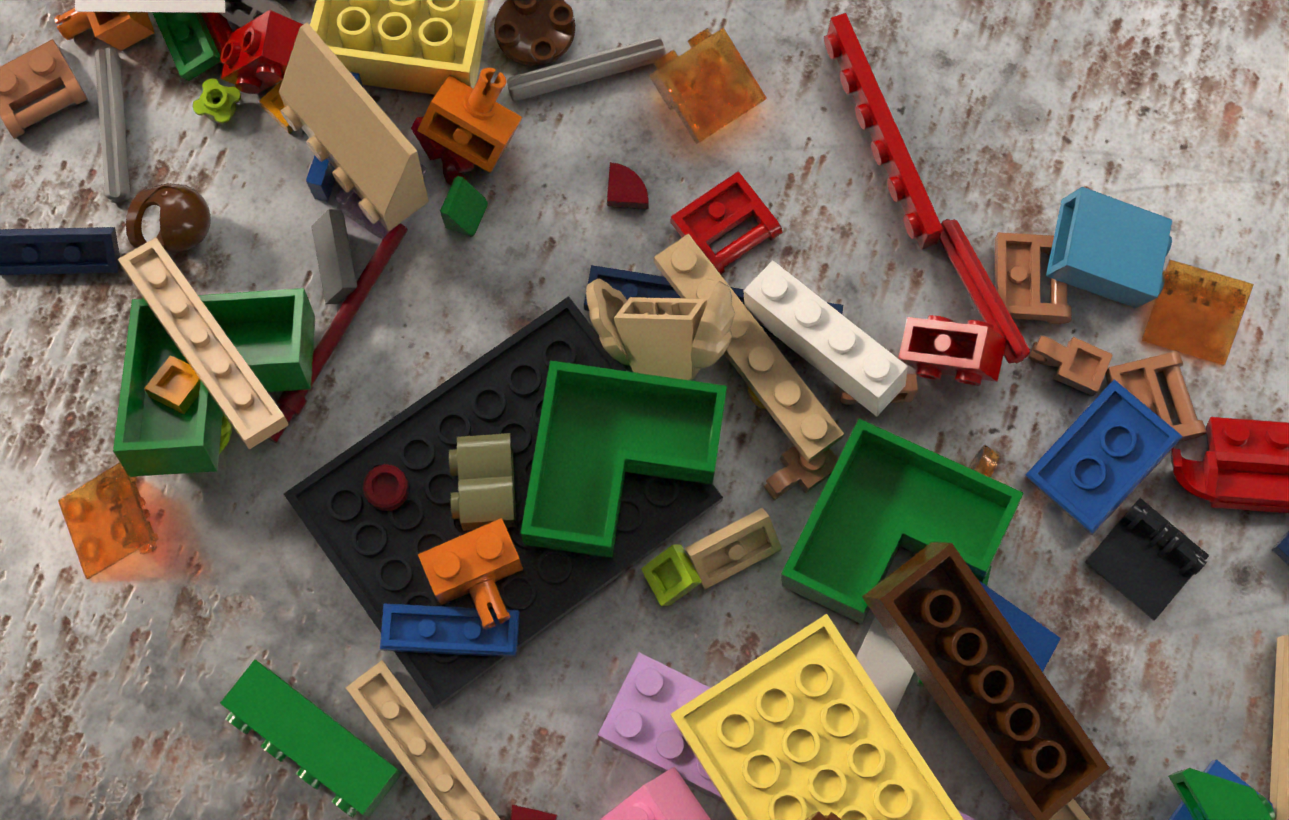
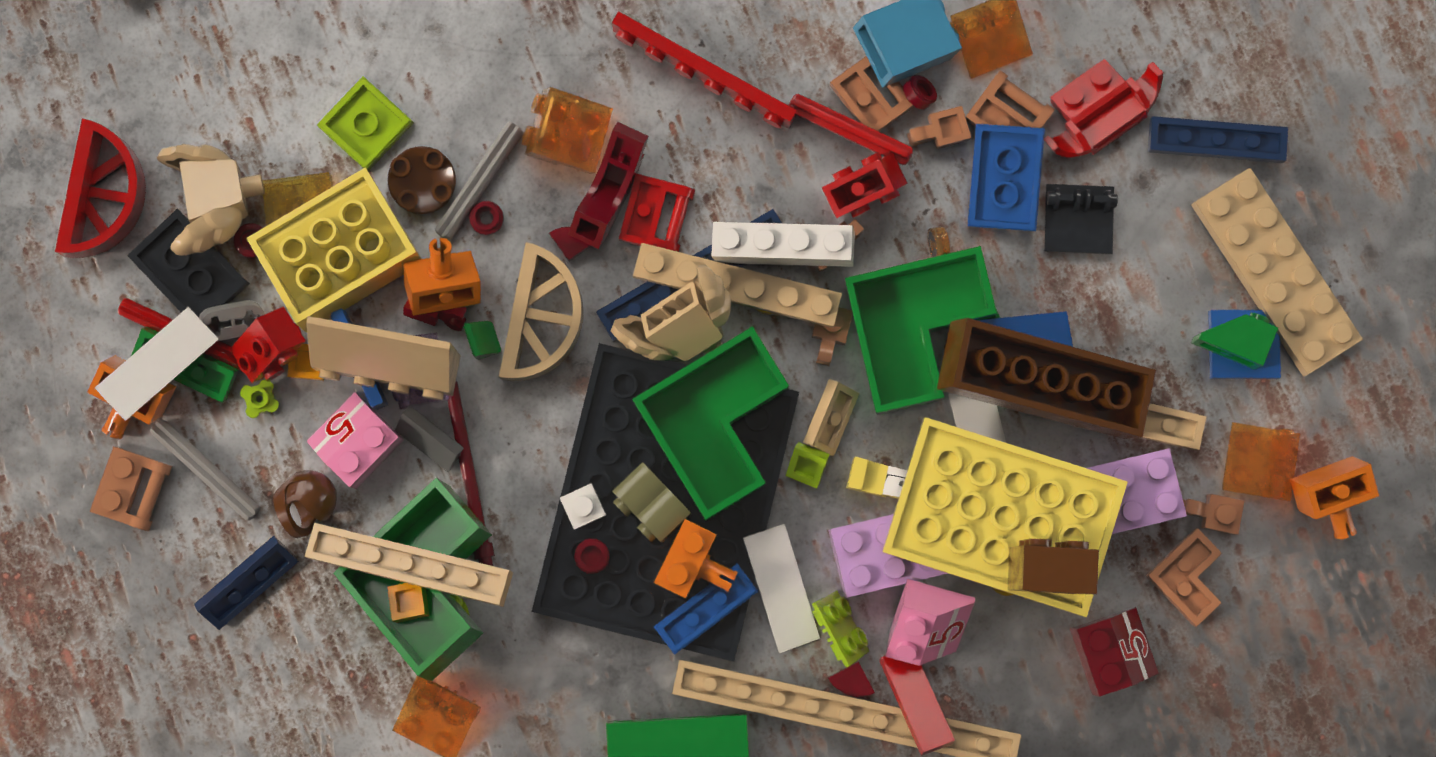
camera: 40 degrees left, 10 degrees up
none -> bright pink slope [307,392,404,489]
none -> dark red plate [469,201,504,235]
none -> tan window [499,242,583,381]
none -> white plate [560,483,606,530]
none -> dark red arch [568,122,649,249]
none -> white sticker [743,524,820,653]
none -> lime hinge [812,590,870,668]
none -> light yellow leg [846,457,907,499]
none -> dark red tile [903,75,937,110]

